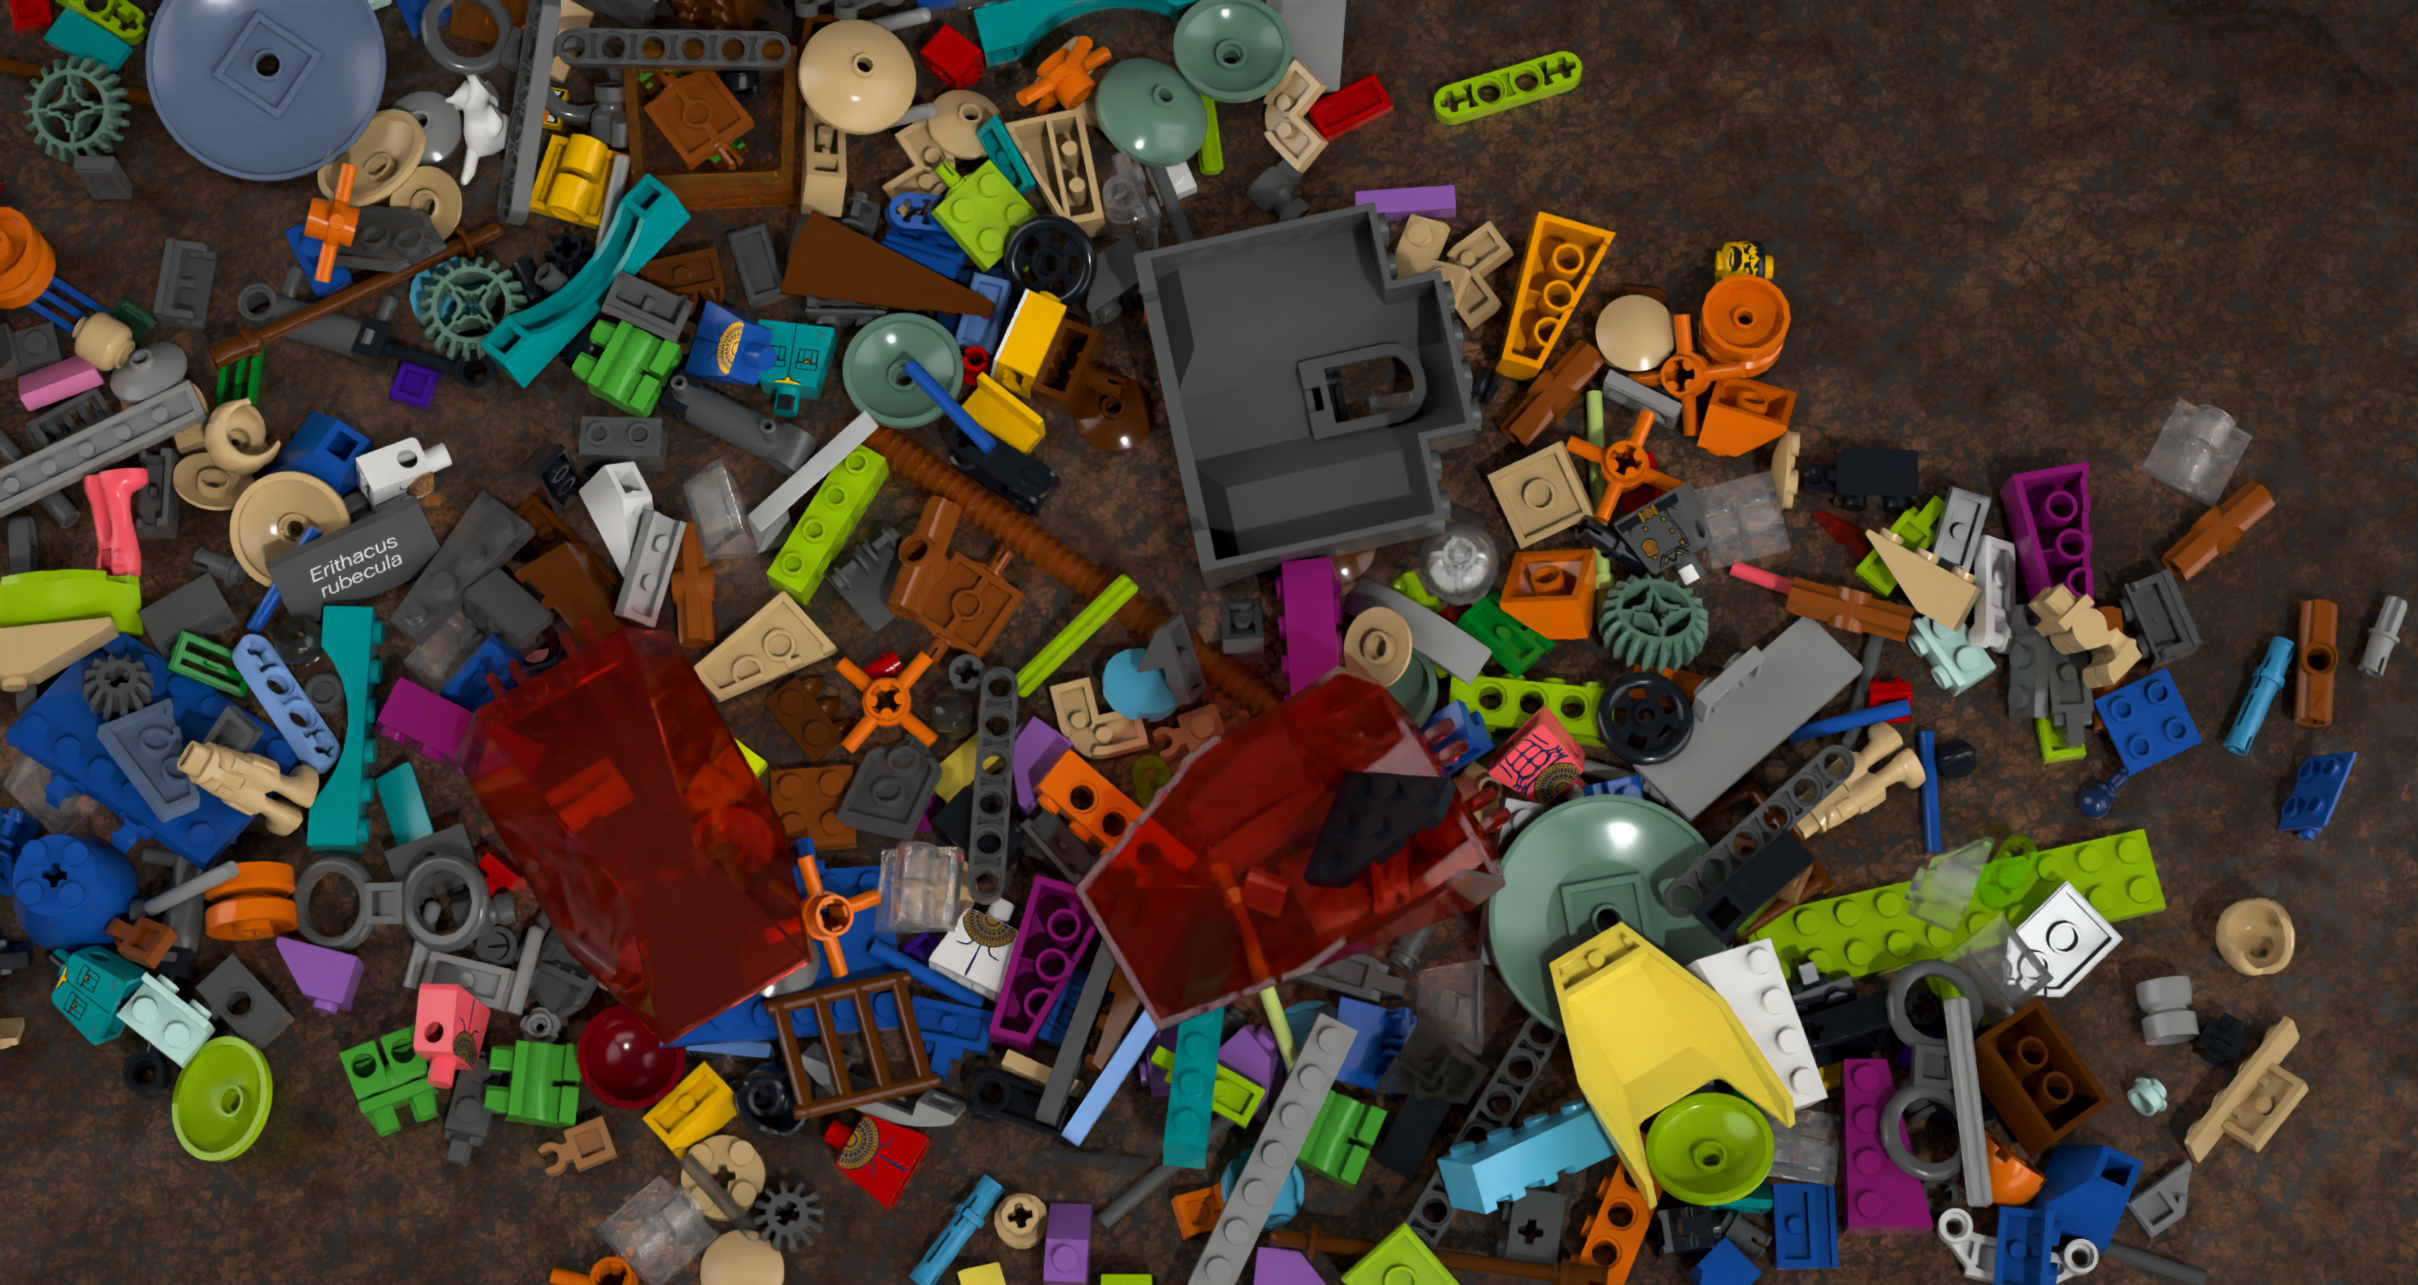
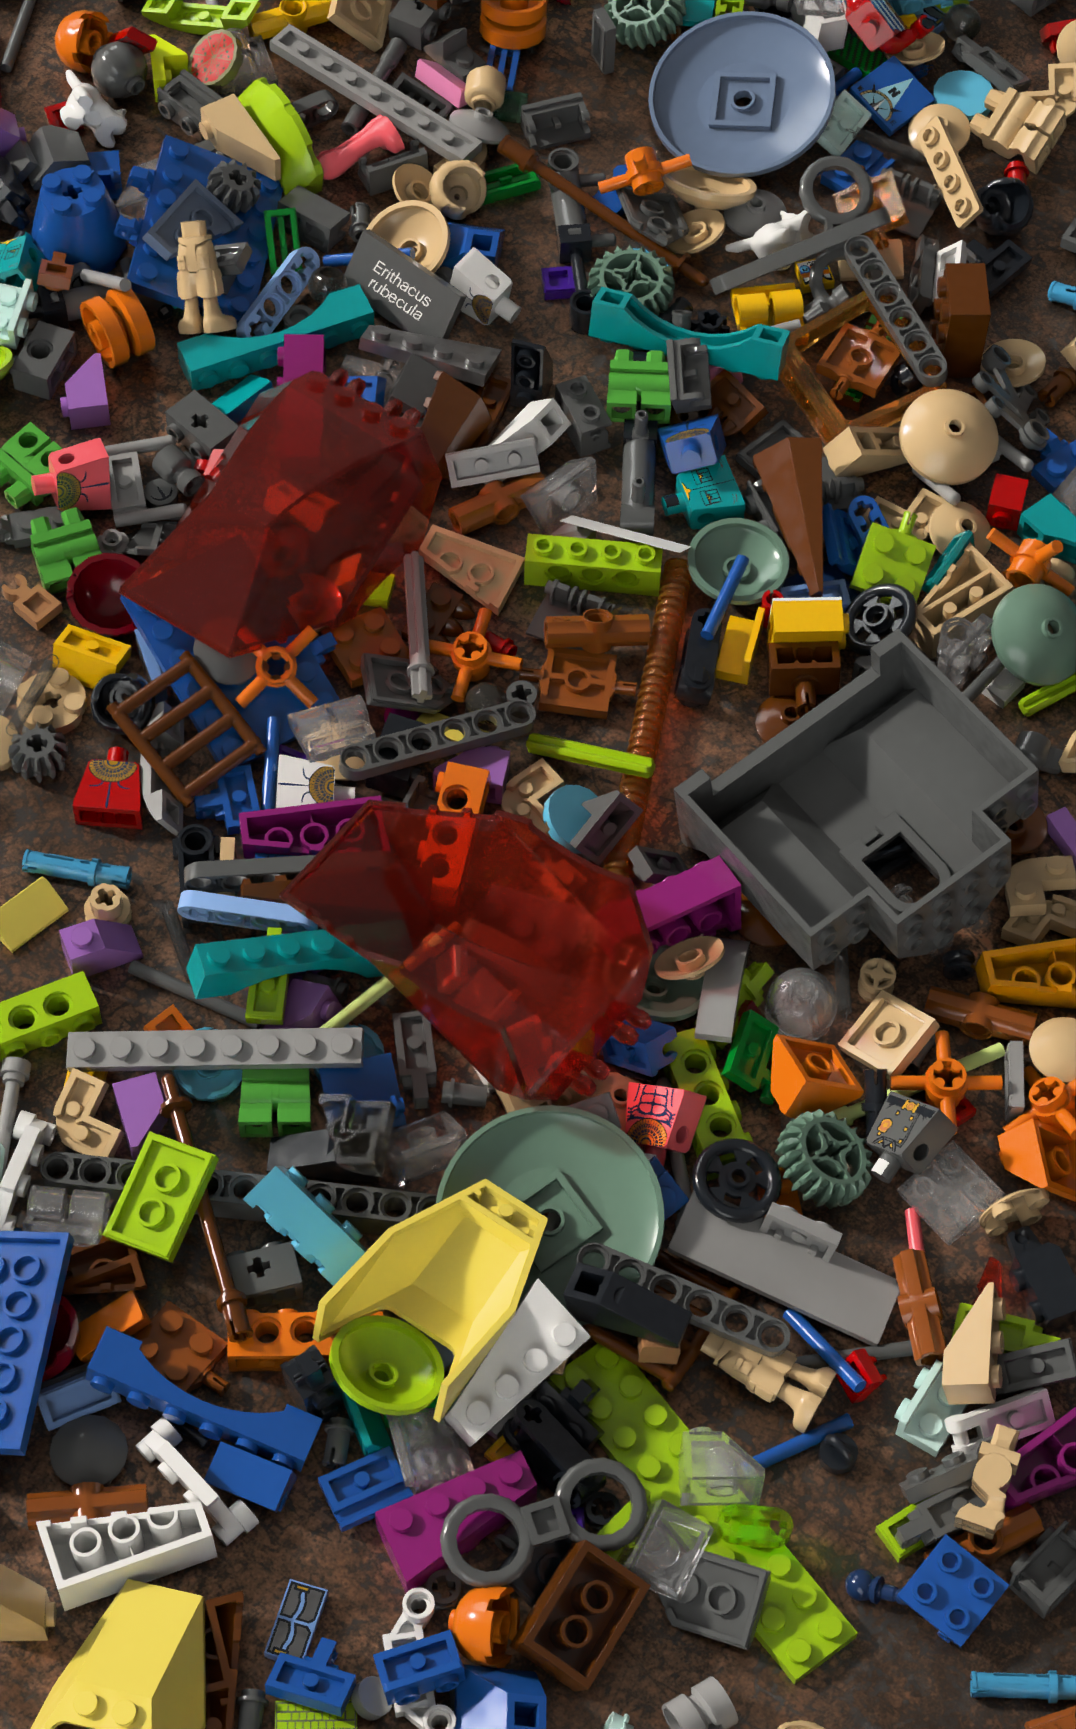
camera: 60 degrees right, 15 degrees down
dark grey bar [291,852,491,953] -> none
black plate [1302,770,1457,889] -> none
light grey axle [1944,997,1993,1207] -> none
none -> light grey axle [403,551,435,703]
none -> tan wheel [858,958,896,1003]

